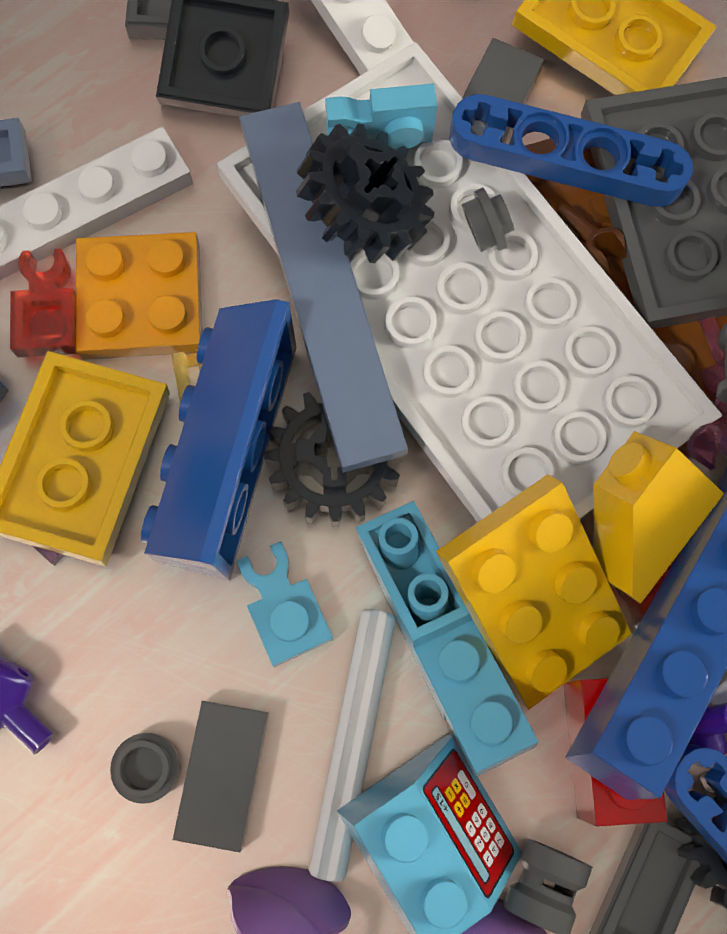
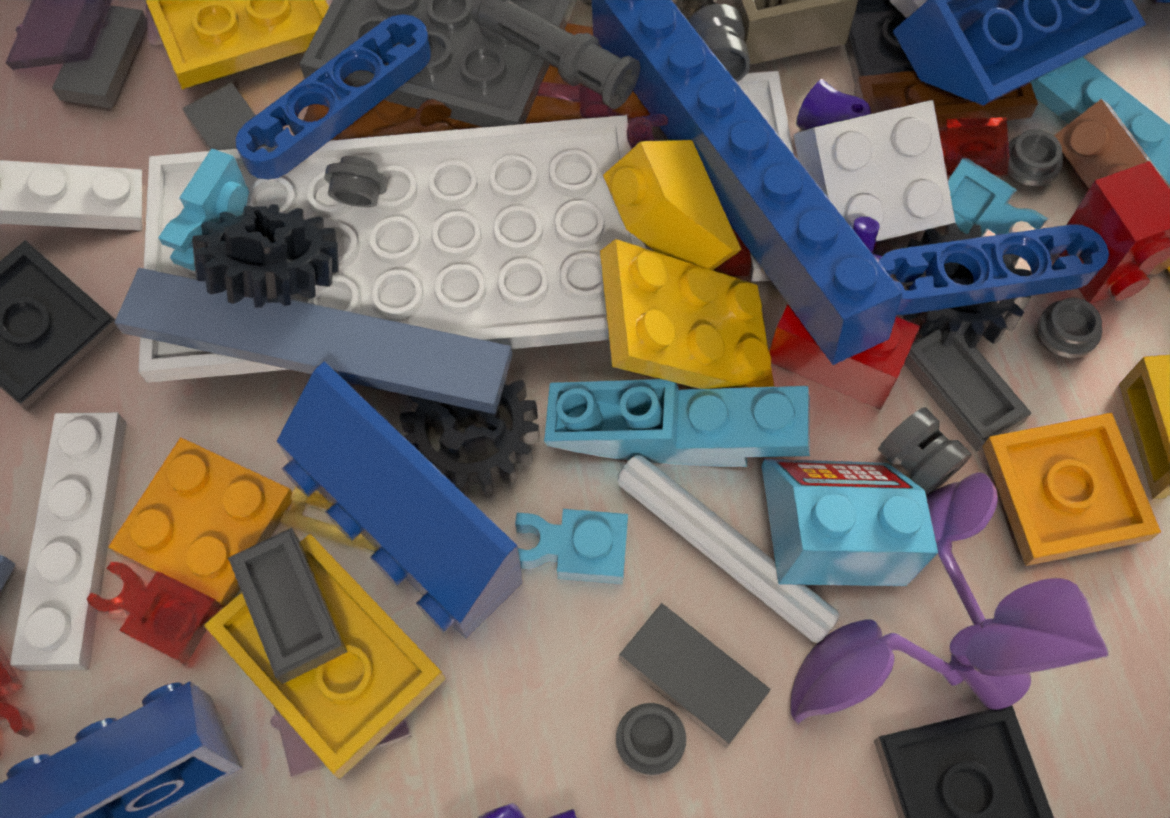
camera: 55 degrees left, 10 degrees down
none -> dark grey tile [228,528,347,684]

